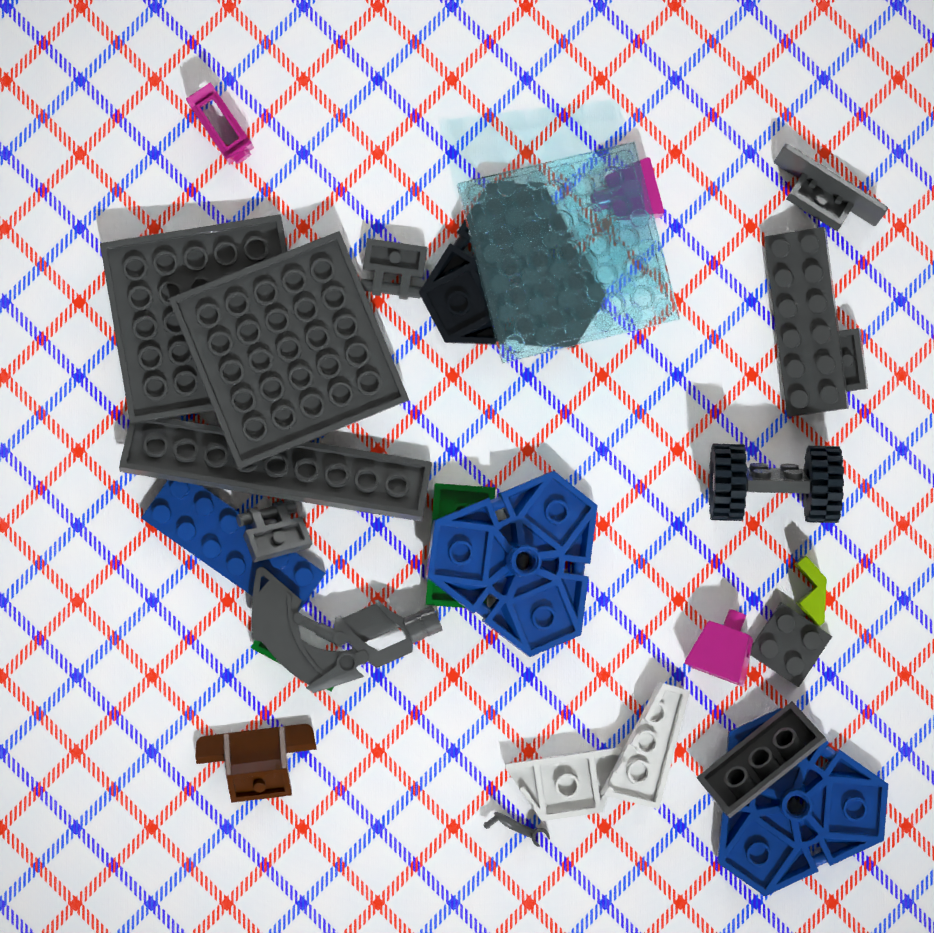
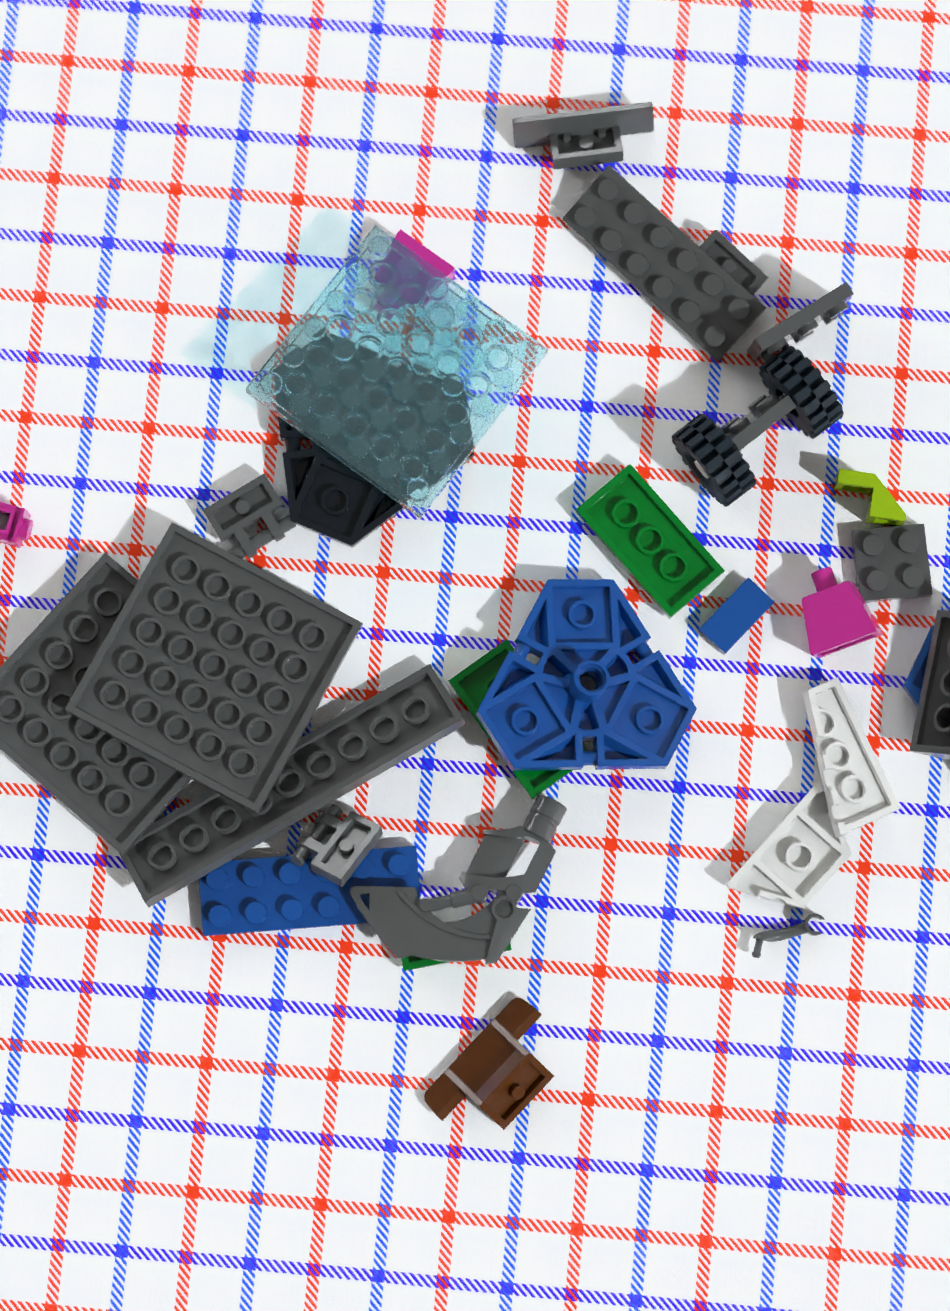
camera: 35 degrees left, 5 degrees down
none -> green plate [576,464,725,619]
none -> blue tile [698,577,775,655]
none -> dark grey plate [747,282,854,363]

